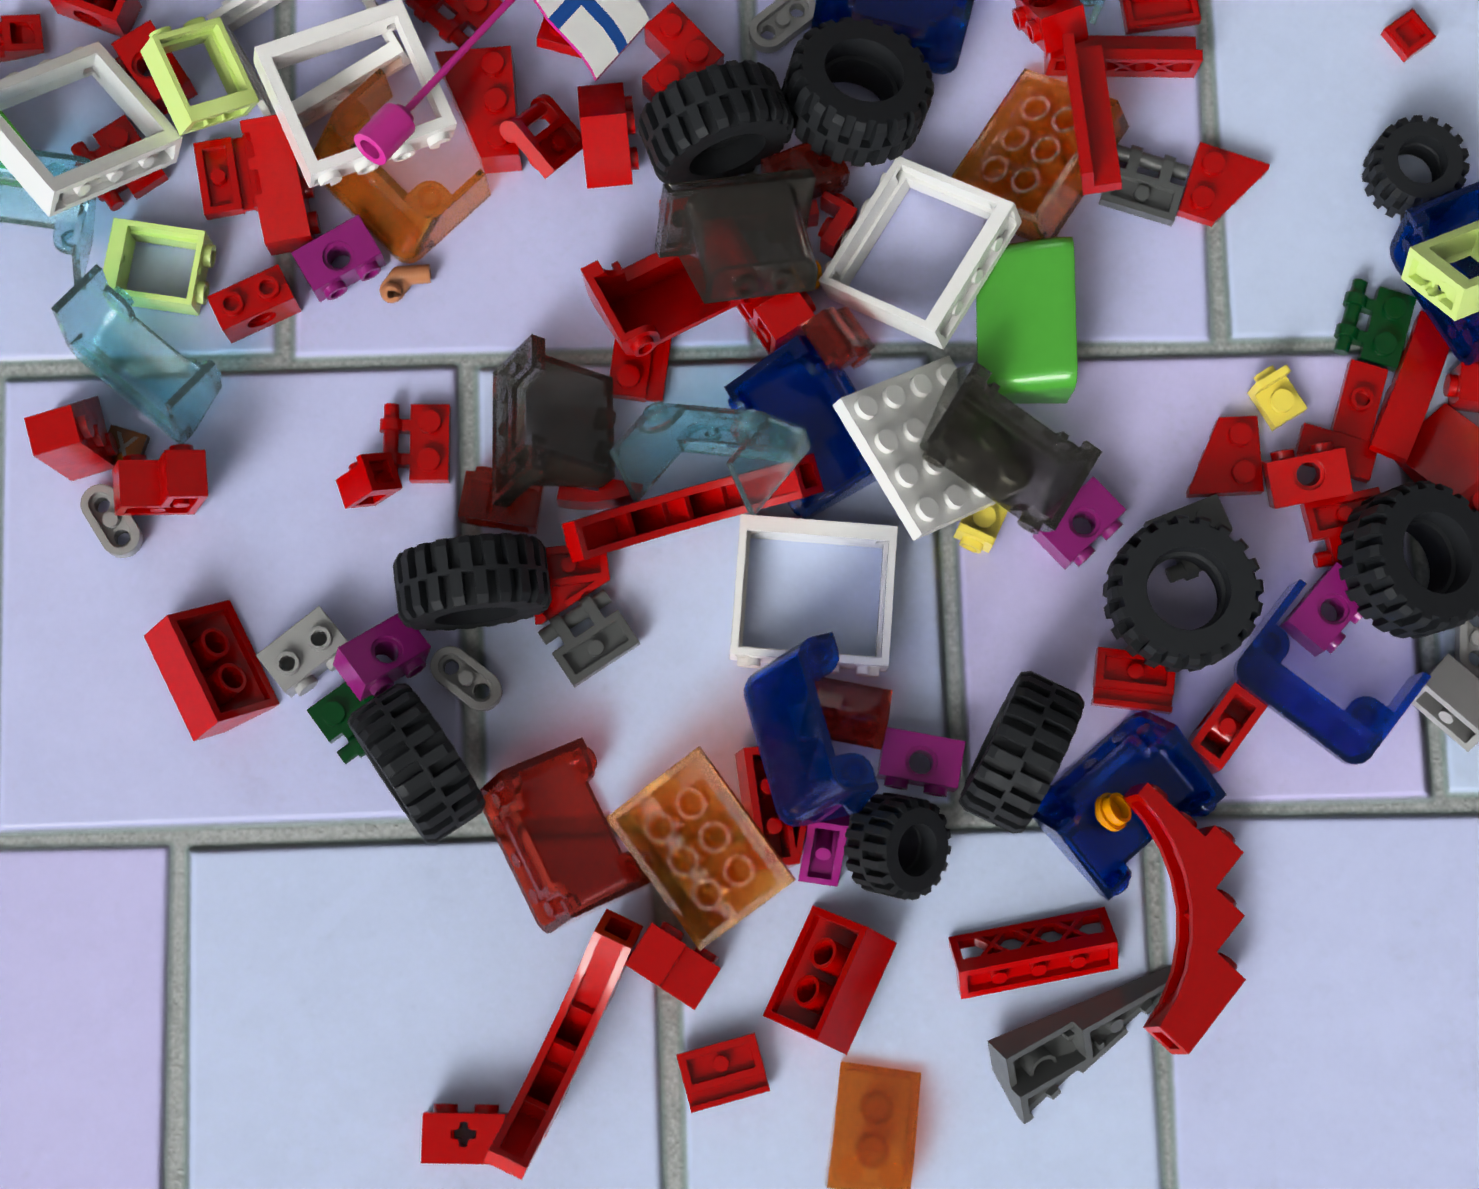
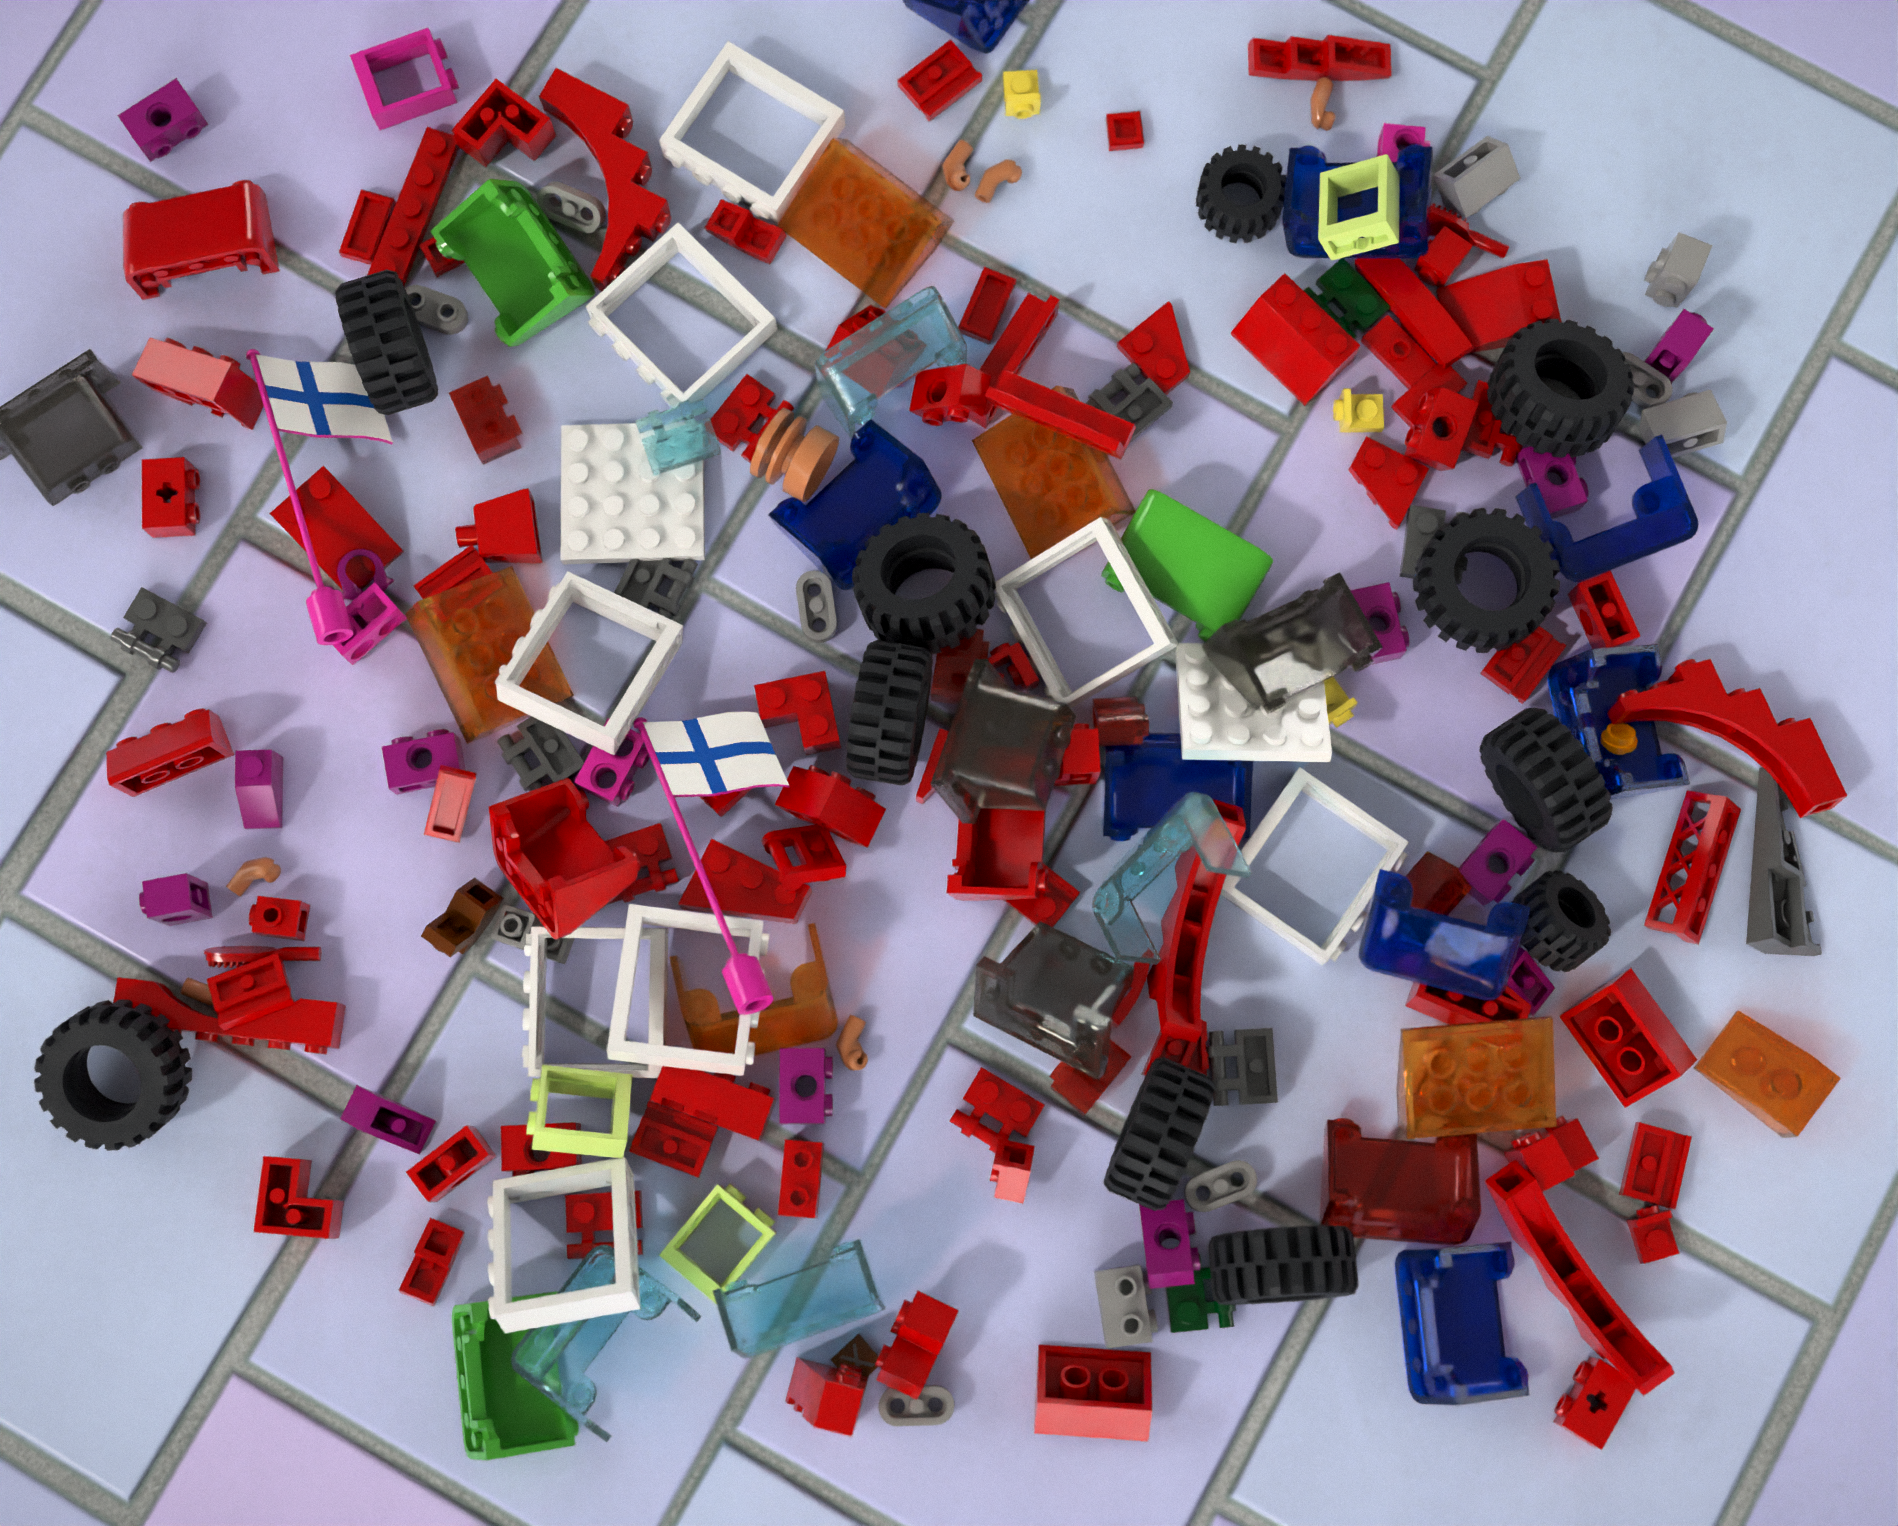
camera: 55 degrees left, 0 degrees up
none -> red slope [1231,273,1361,406]
none -> clear blue windscreen [1395,1241,1530,1406]
none -> red bracket [1626,1205,1680,1264]

